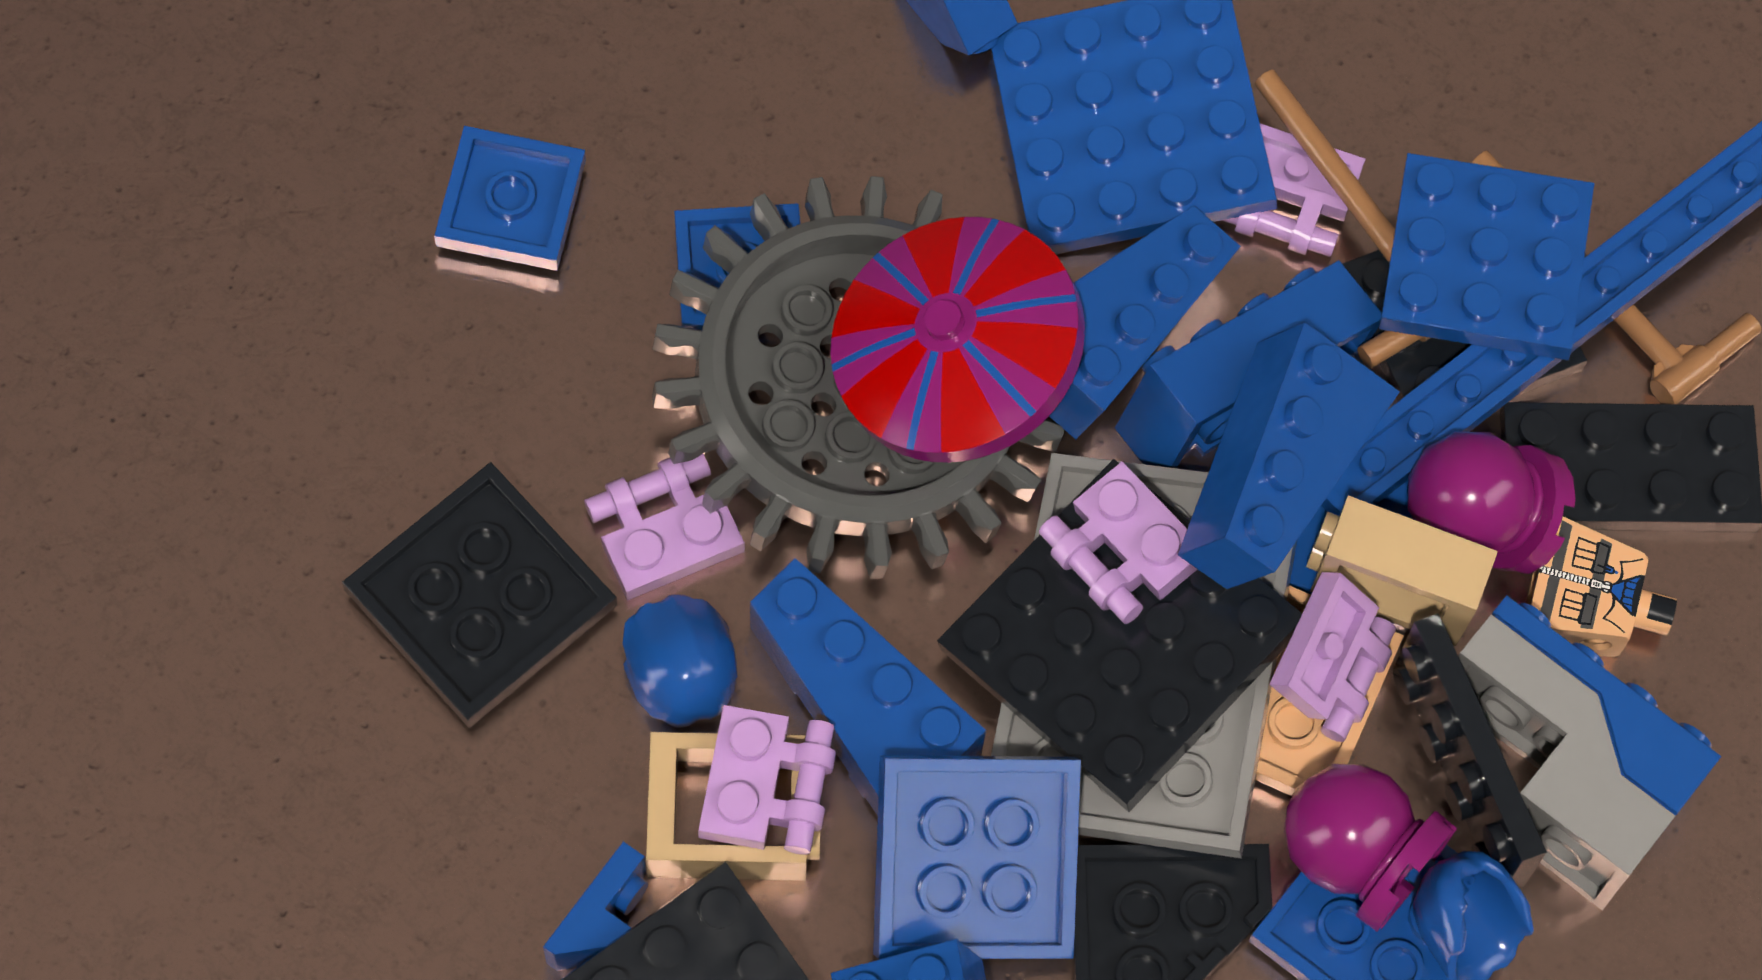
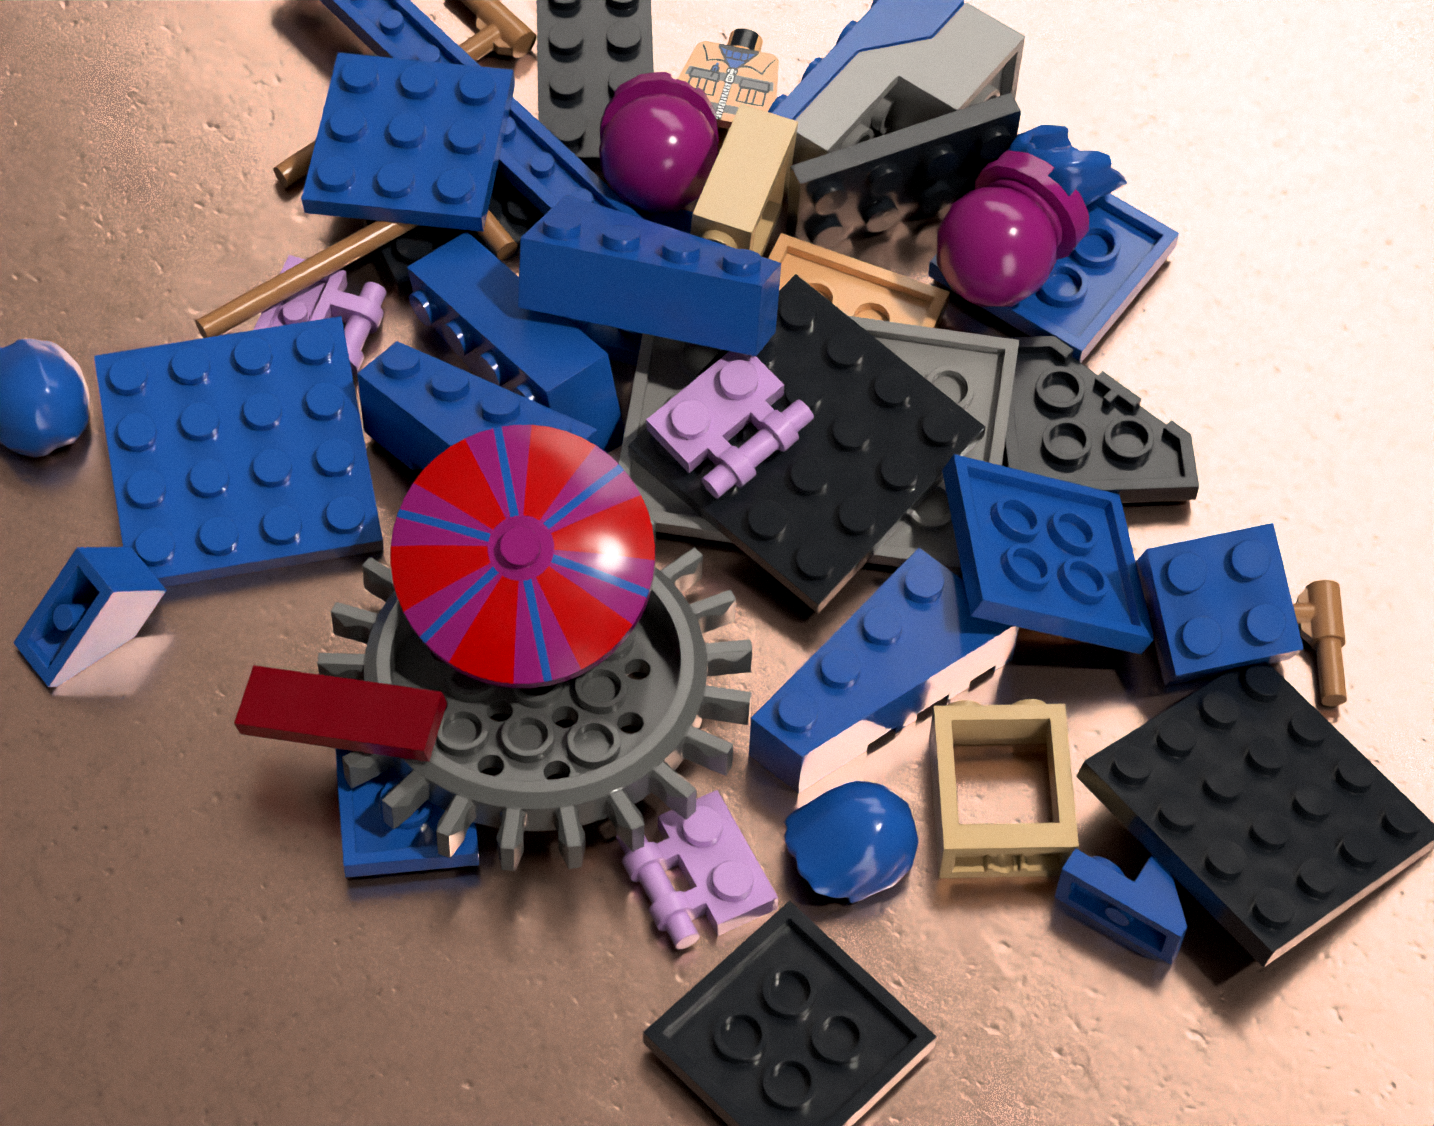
camera: 90 degrees left, 10 degrees down
blue plate [434,126,586,271] -> none
lavender plate [698,705,836,855] -> none
lavender plate [1270,572,1396,742] -> none
none -> dark red tile [234,665,447,762]

